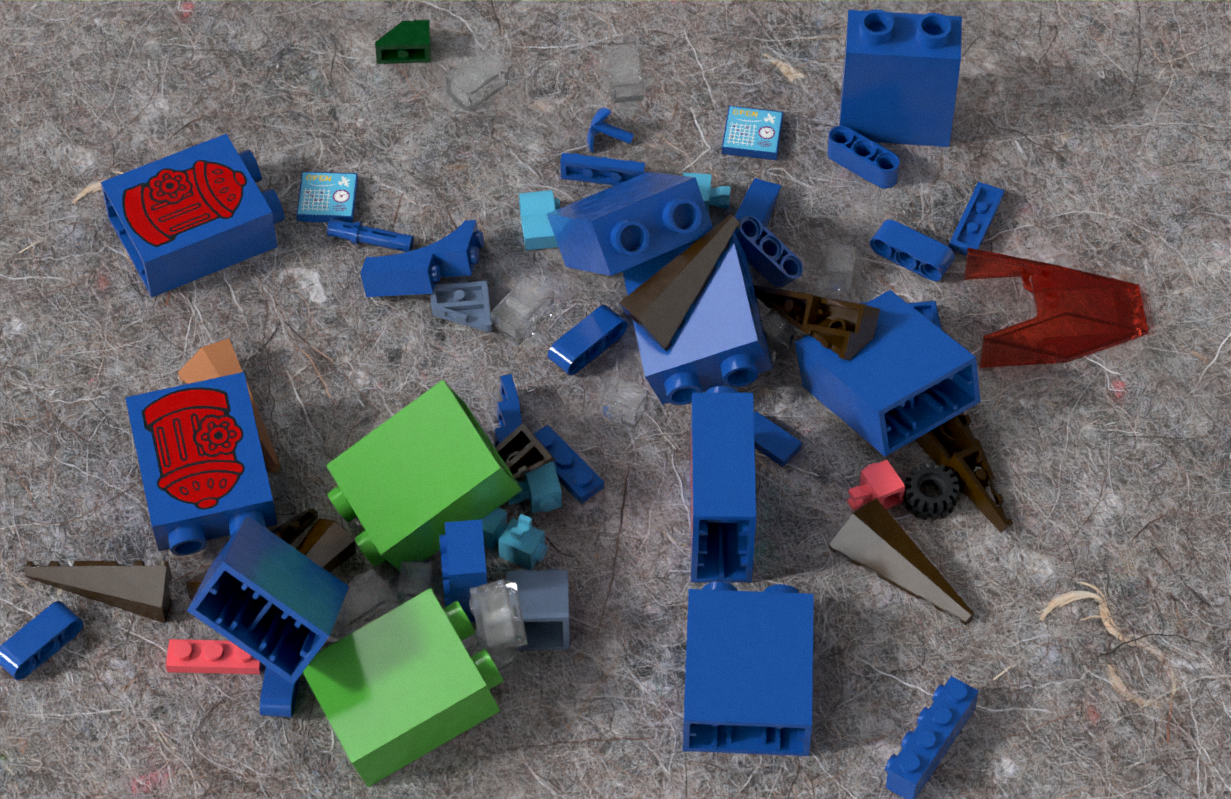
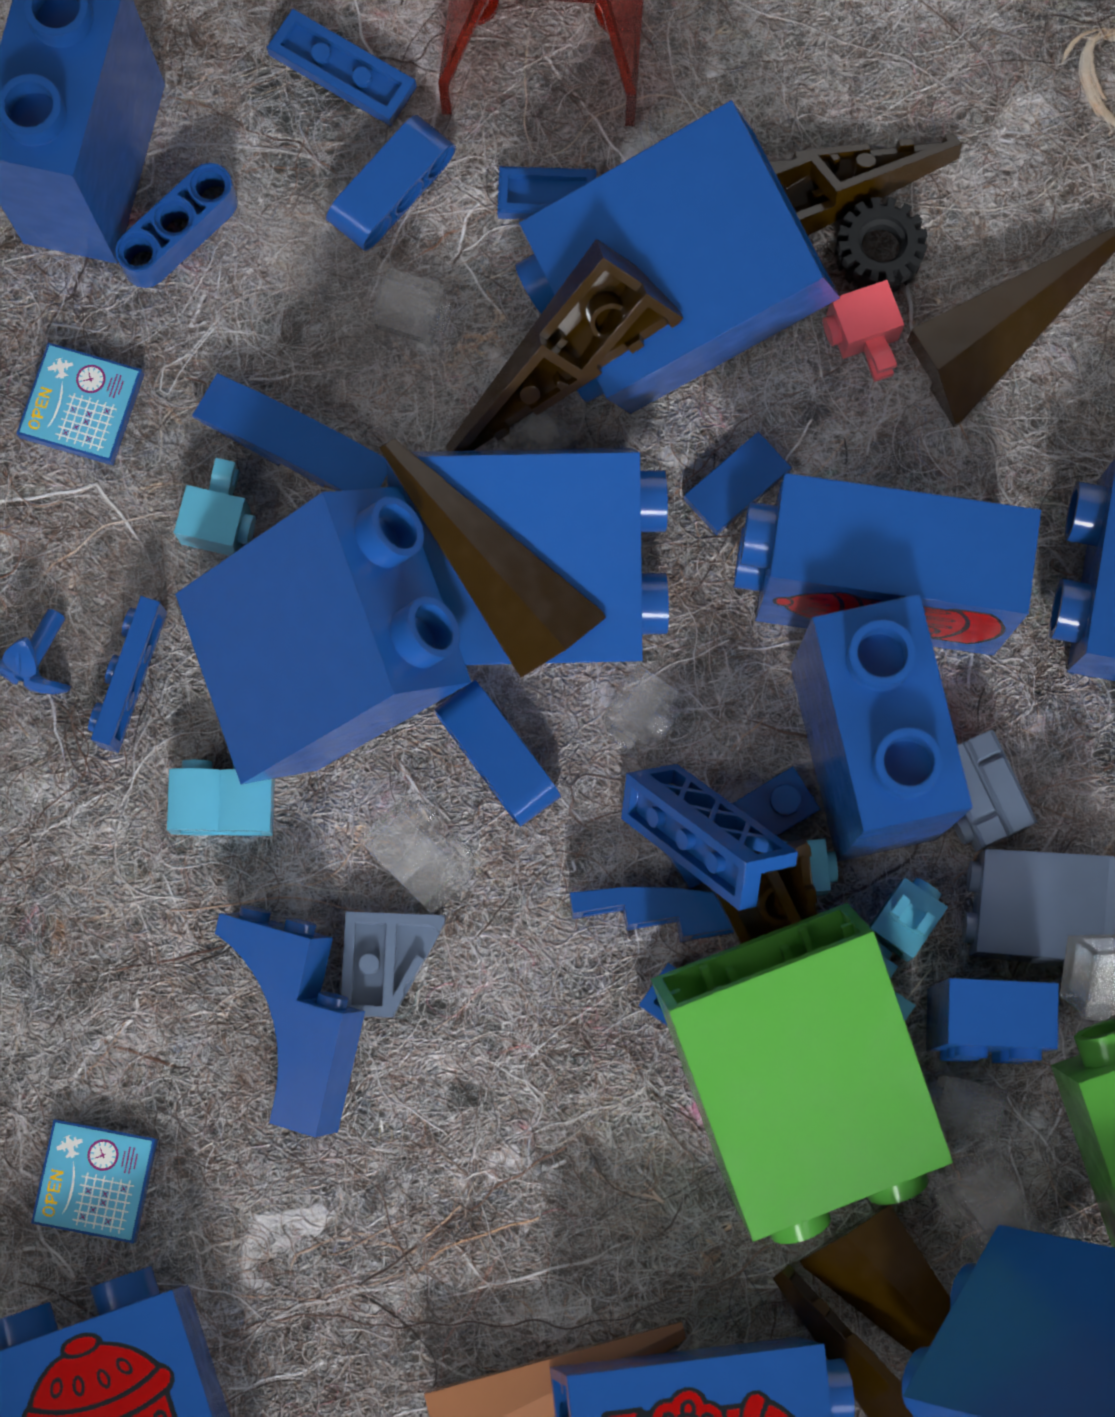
camera: 80 degrees left, 25 degrees up
blue pin [327,218,414,252] -> none
blue beam [734,215,803,288] -> none
none -> blue fence [621,764,798,911]
none -> blue brick [790,594,973,862]
none -> sand blue brick [953,729,1037,852]

